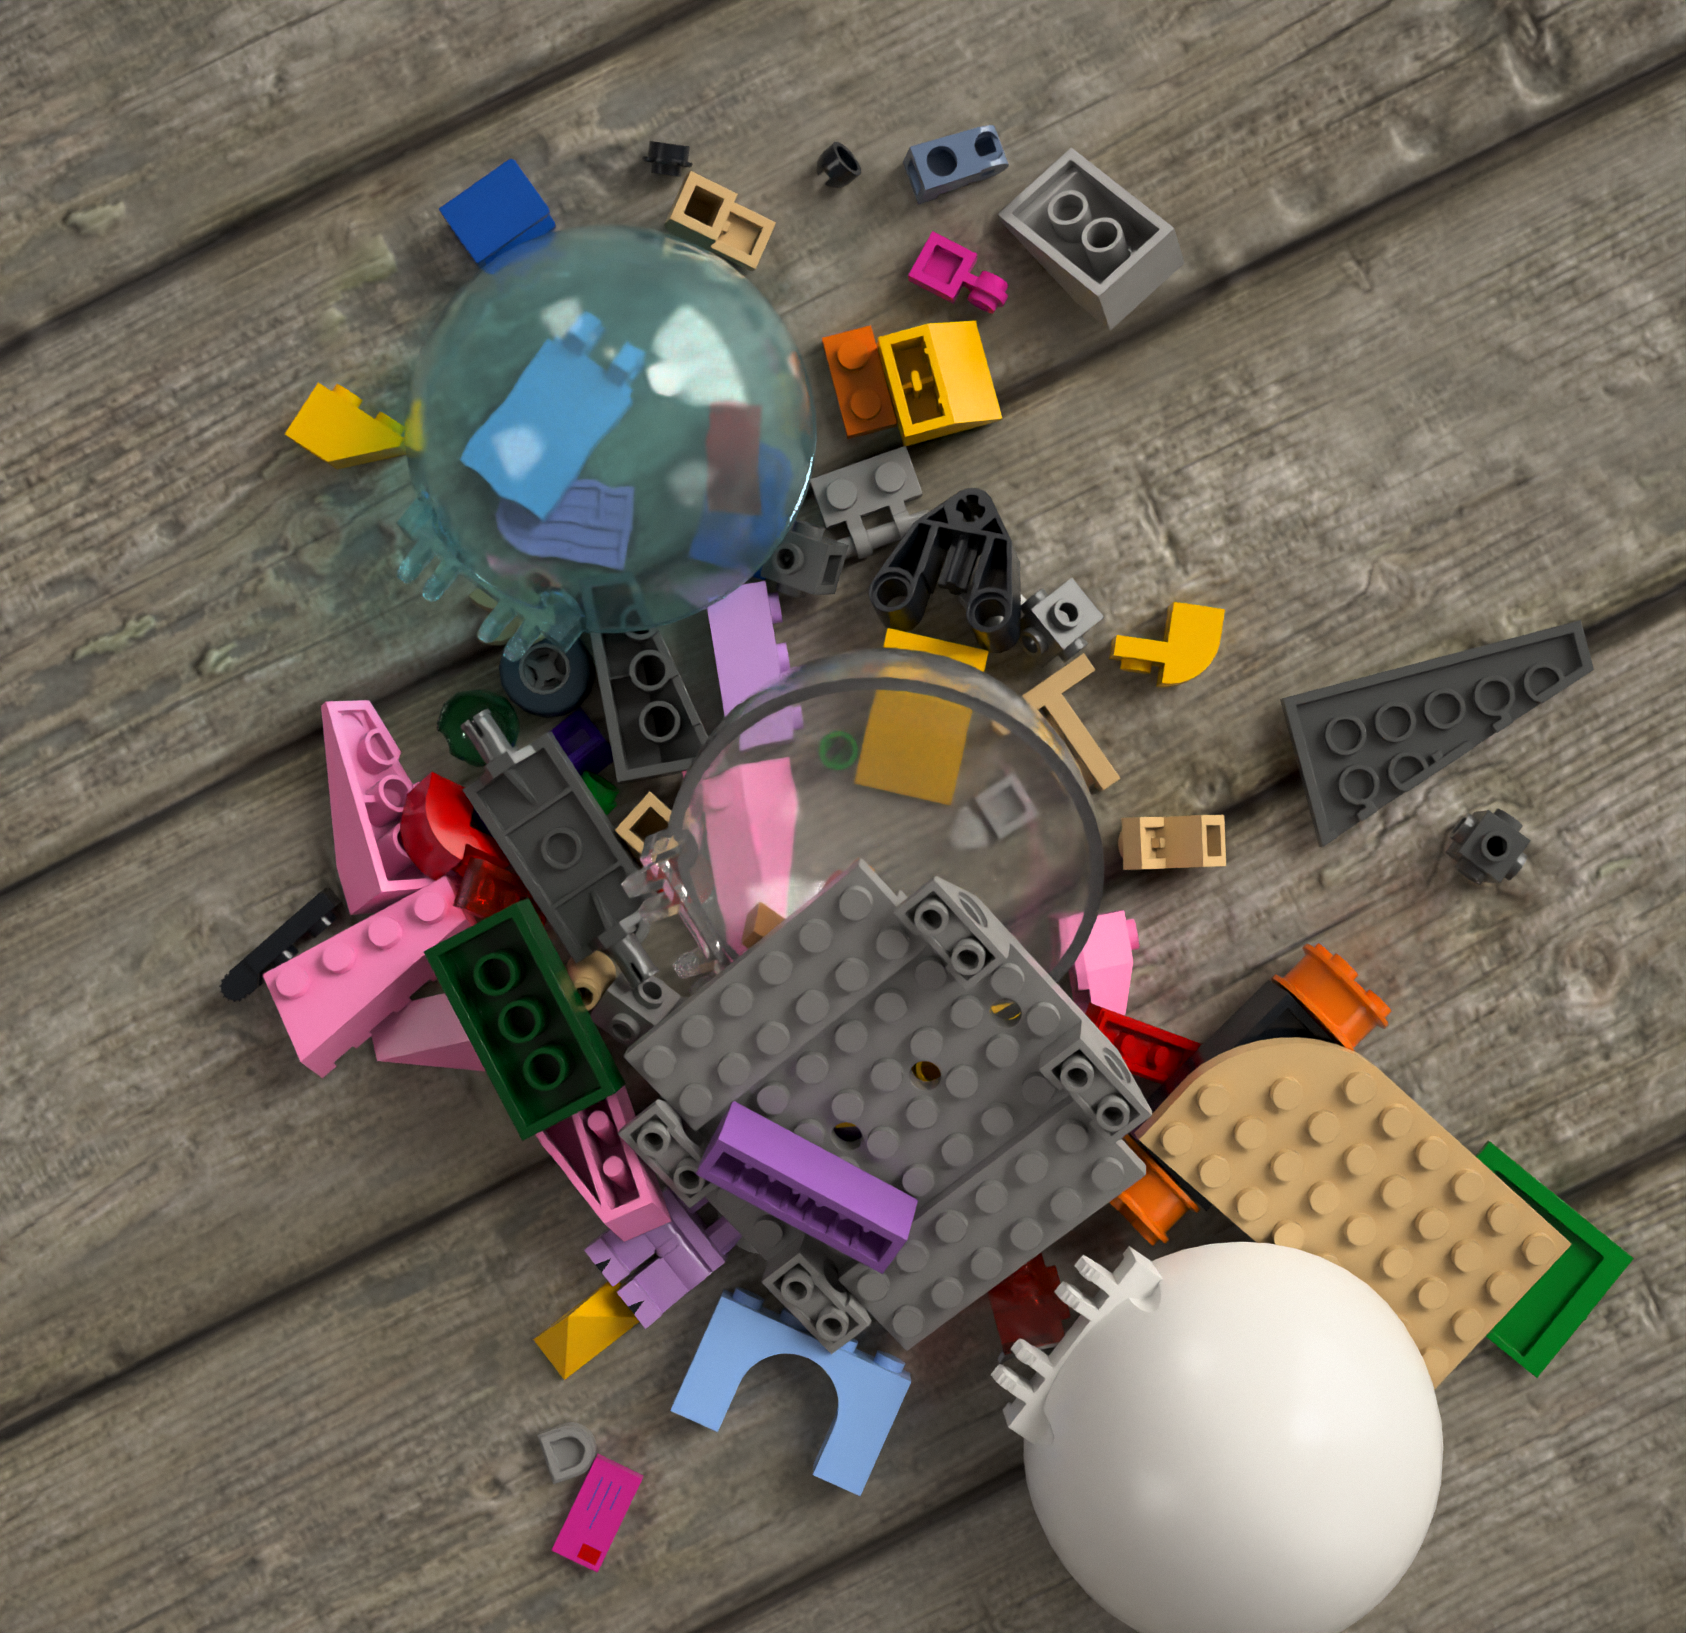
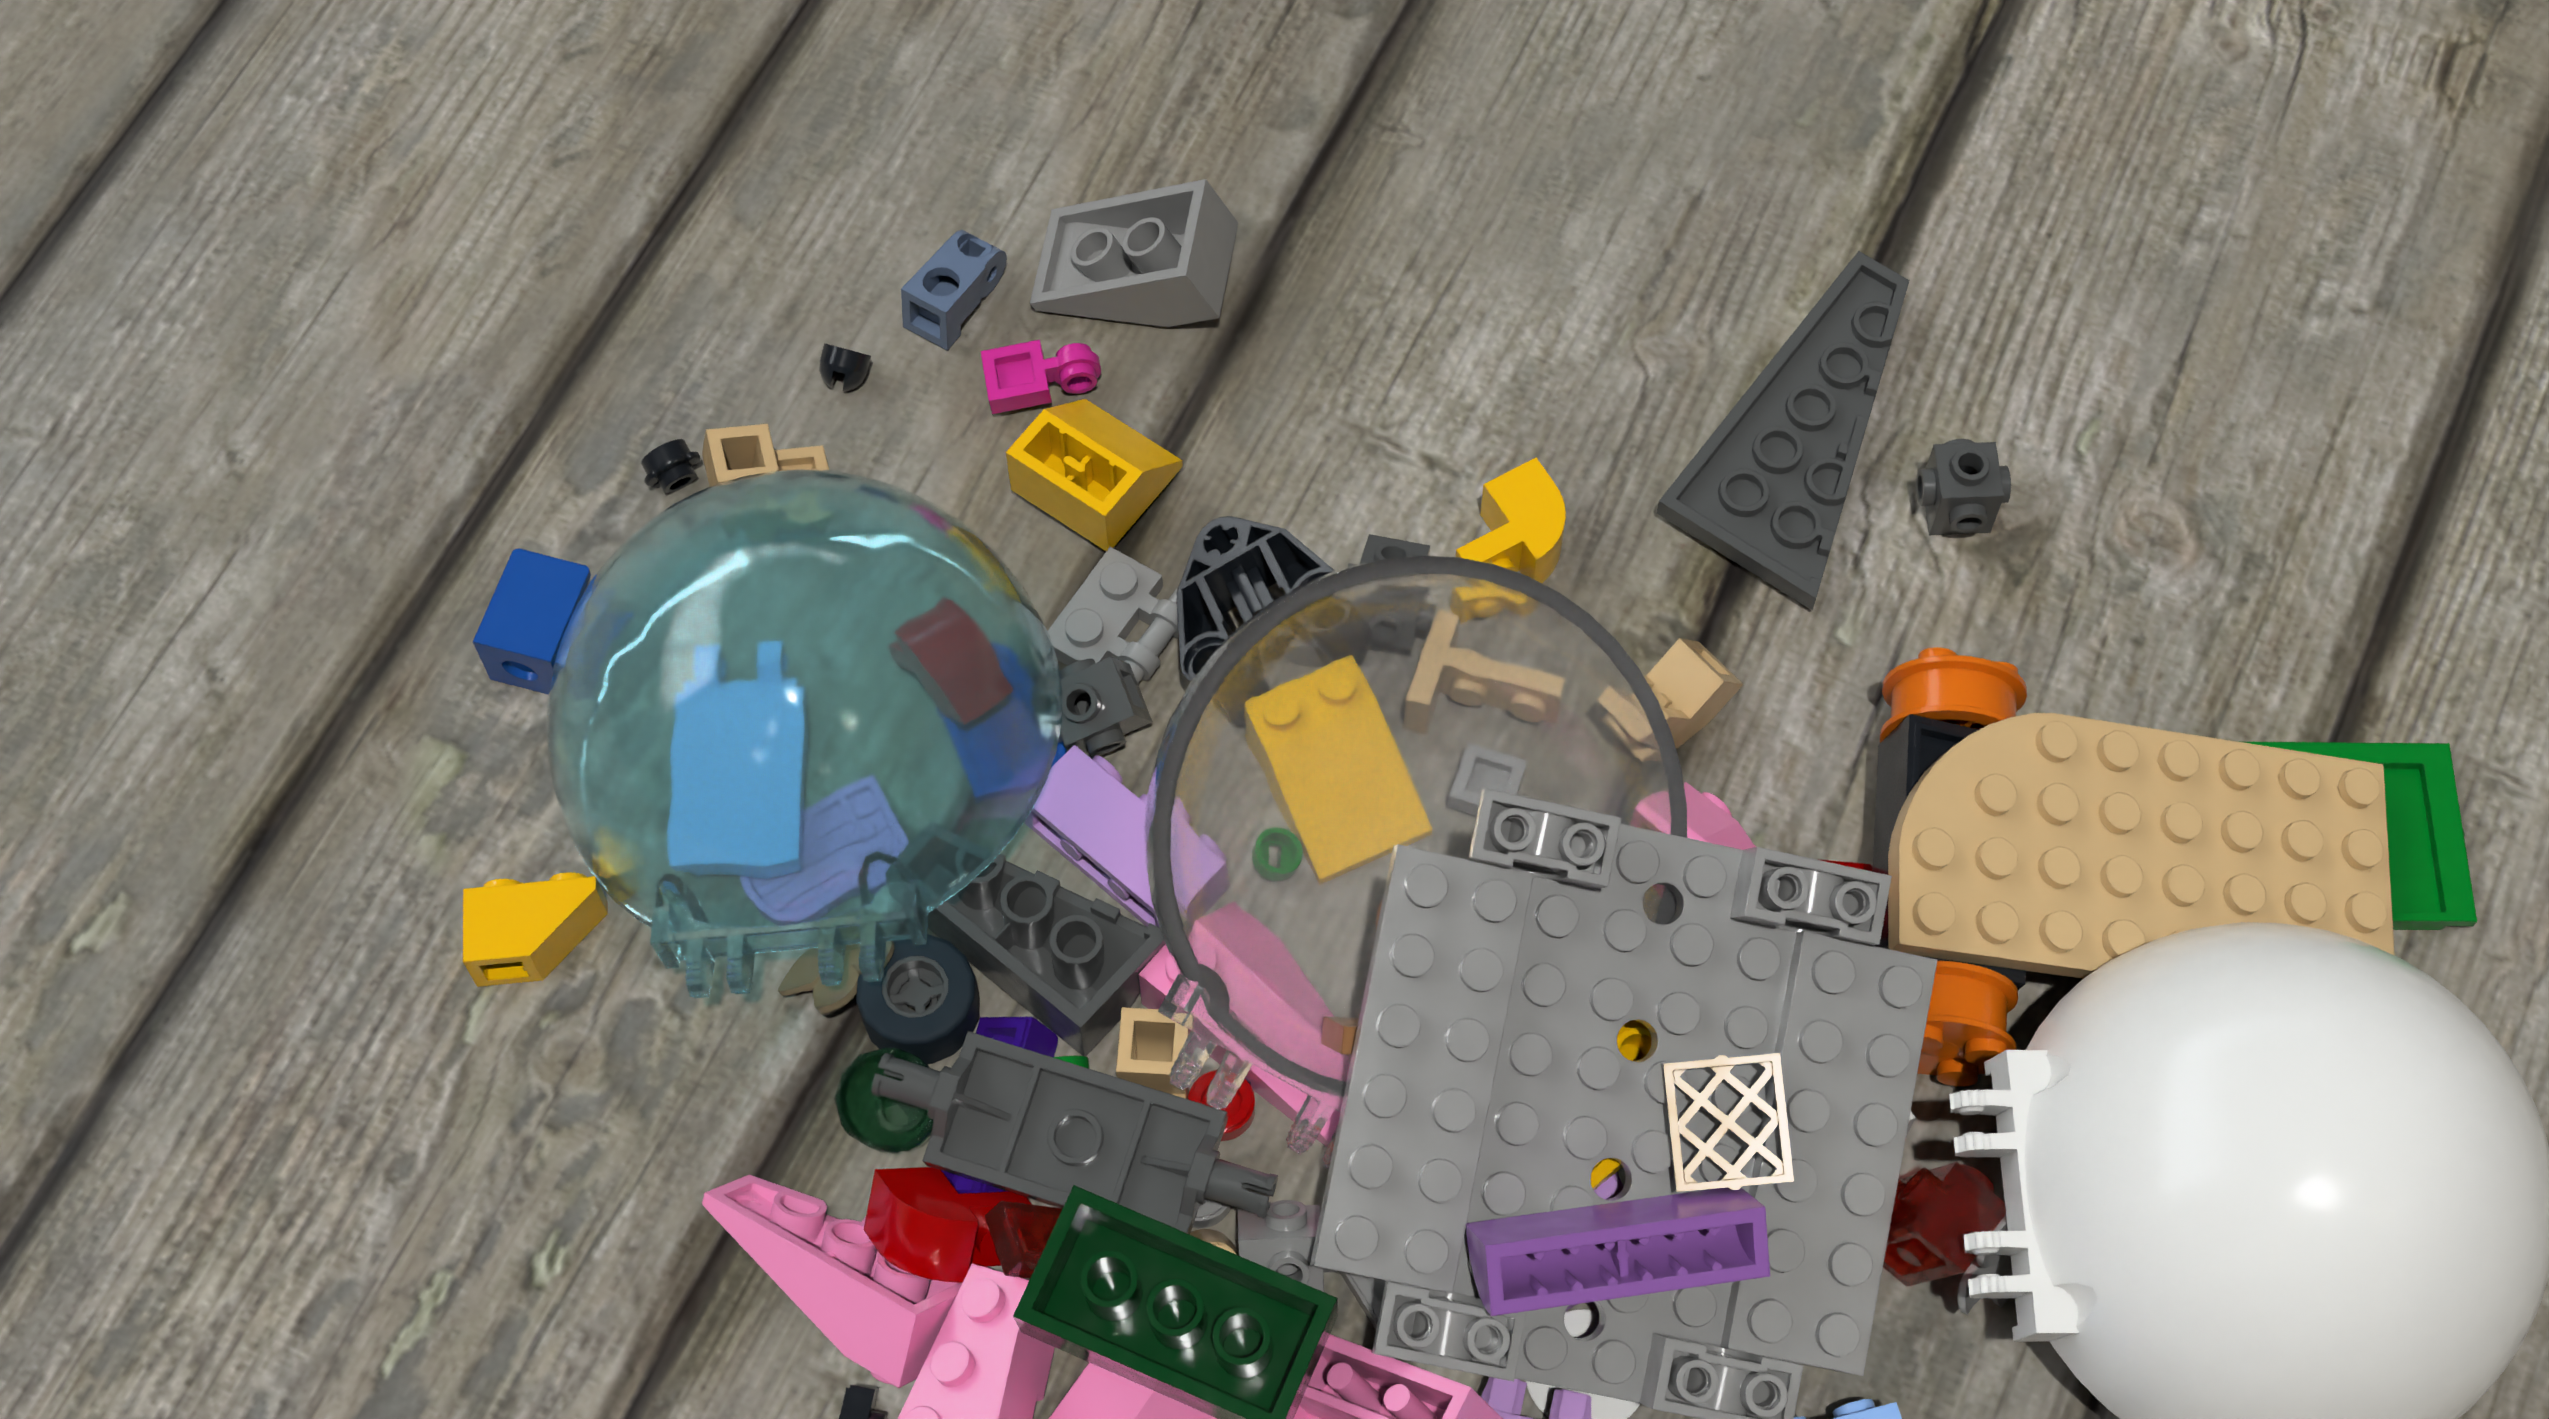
camera: 40 degrees left, 25 degrees down
orange plate [822,325,897,439] -> none
none -> window [1663,1053,1794,1192]

